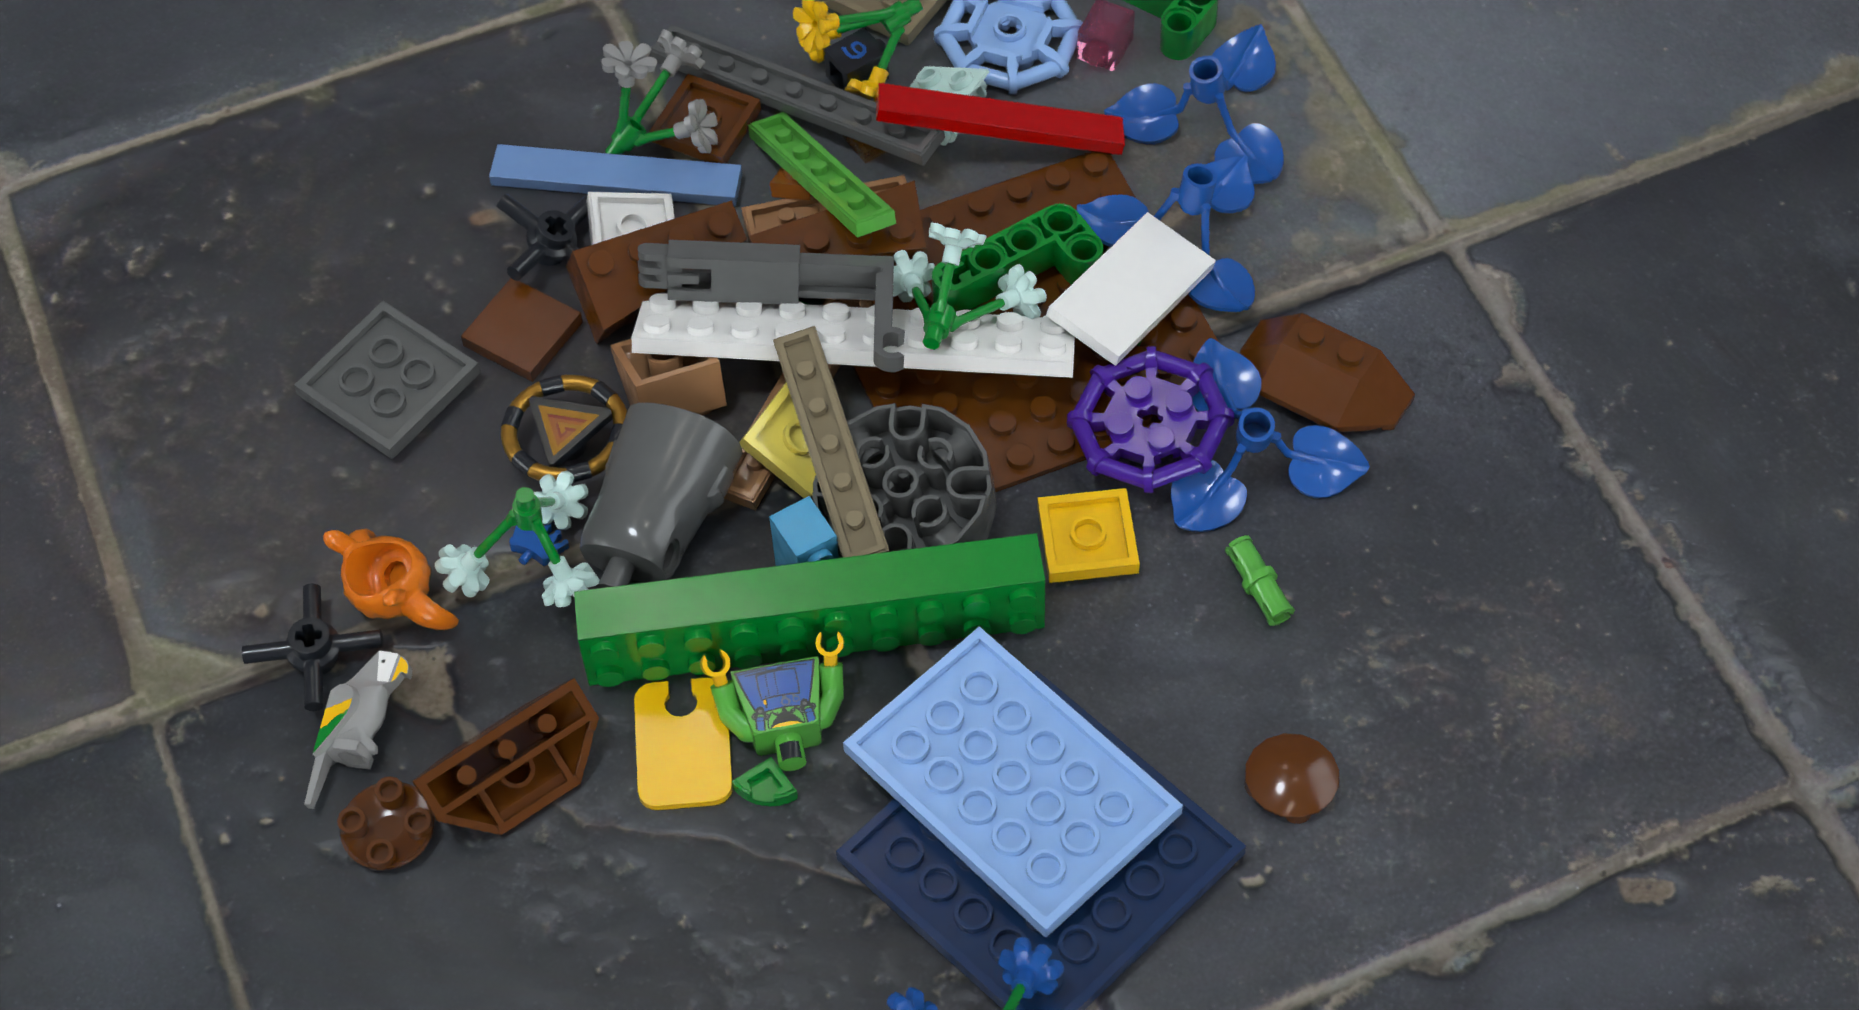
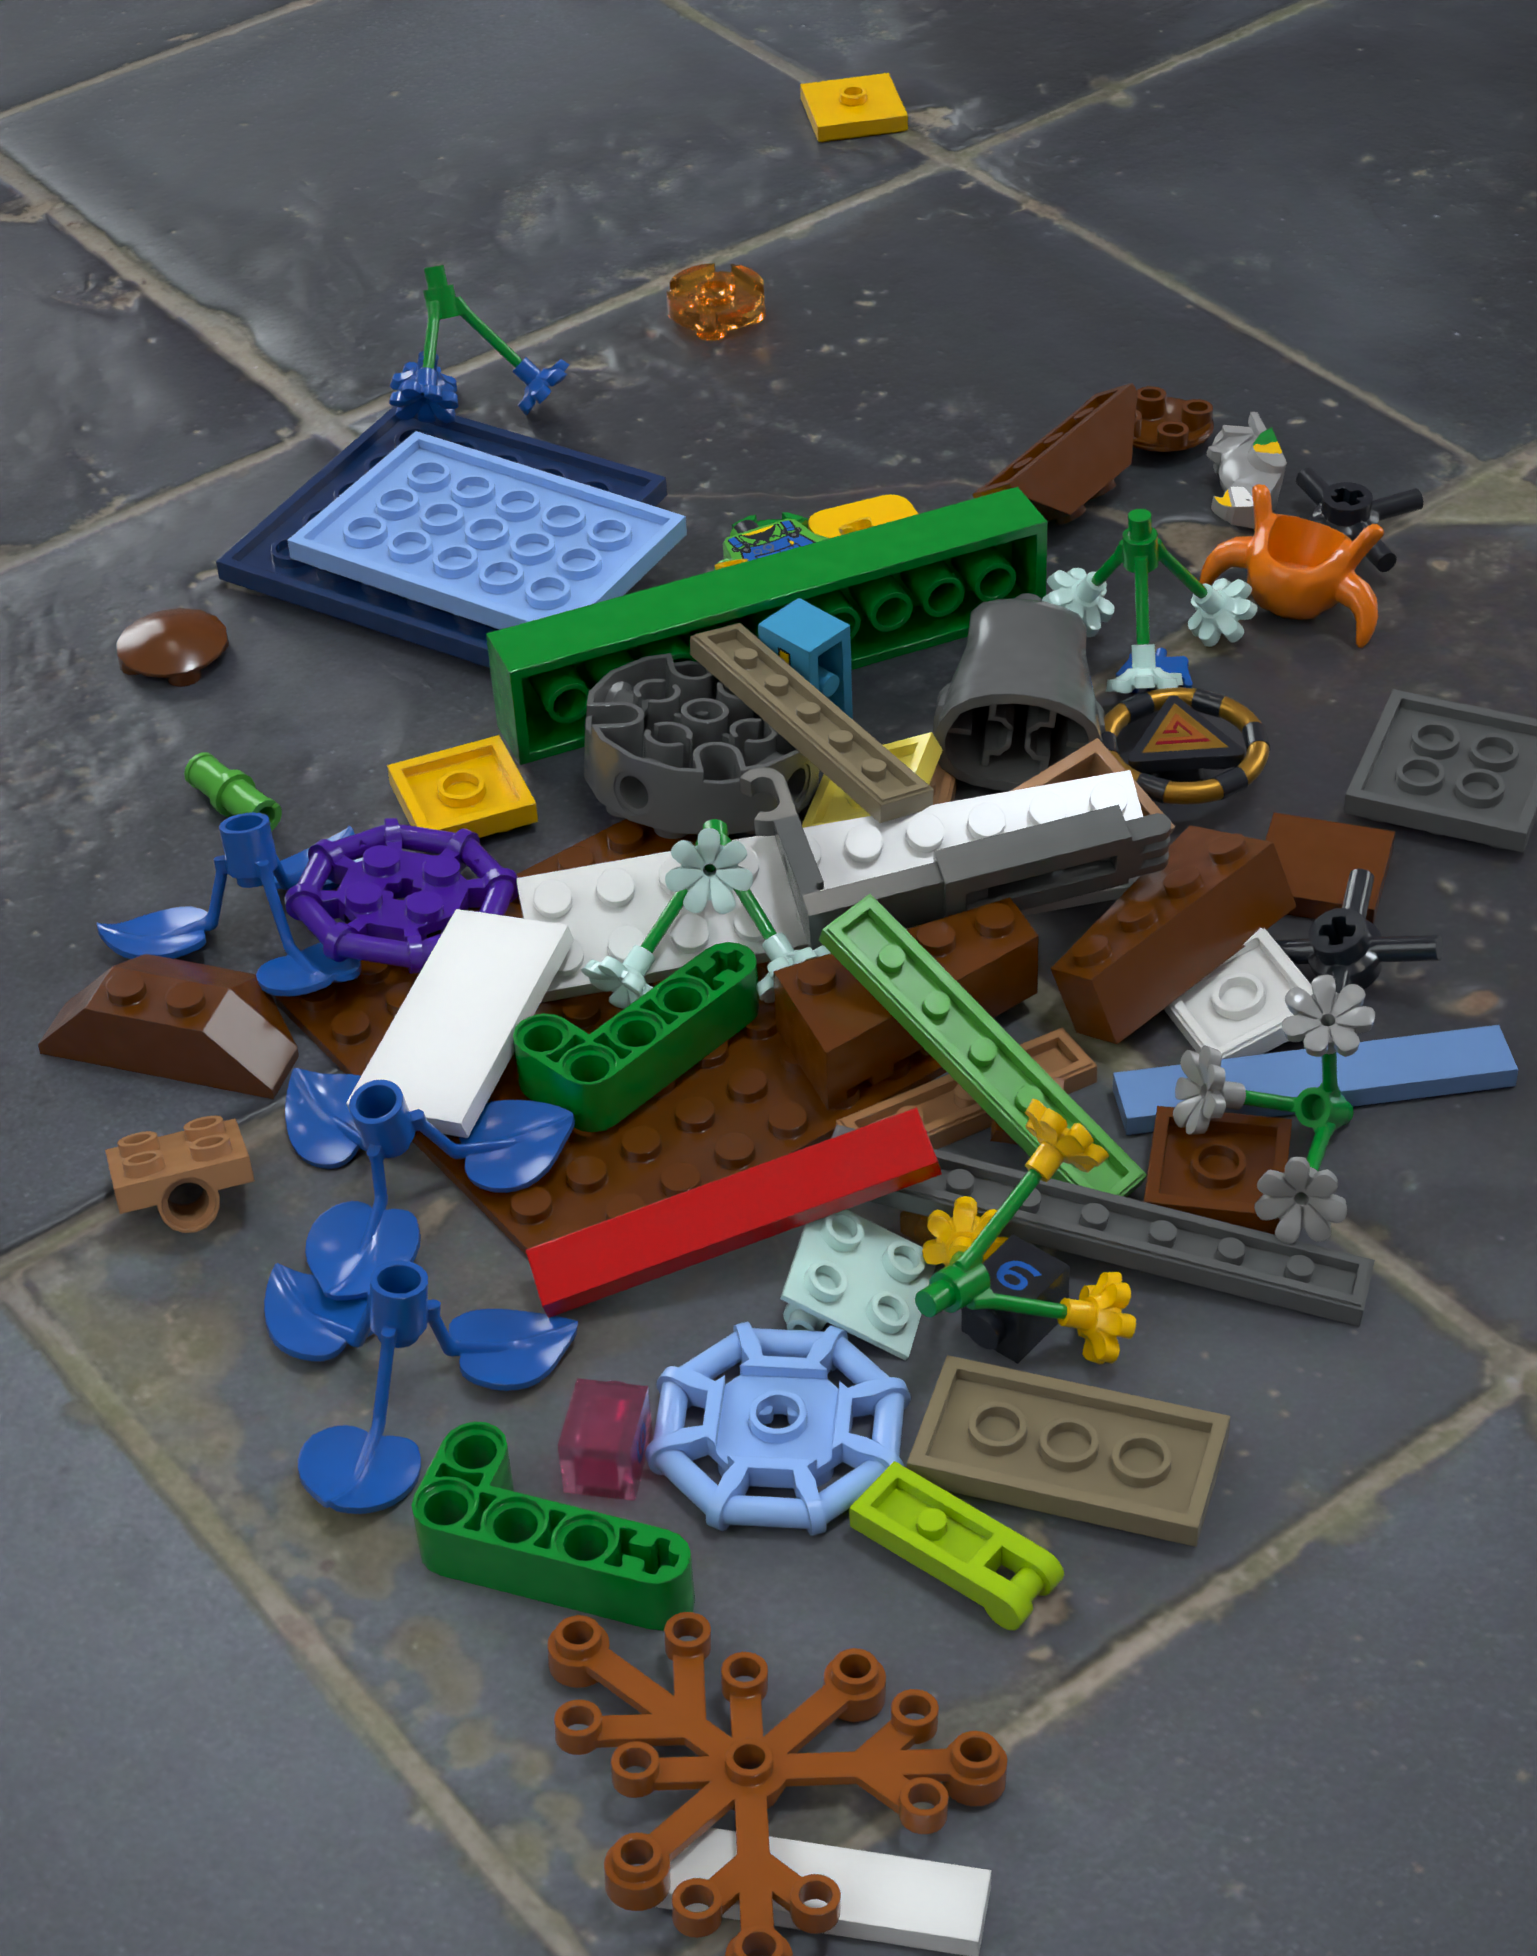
camera: 165 degrees right, 15 degrees down
none -> medium nougat plate [105,1116,255,1233]

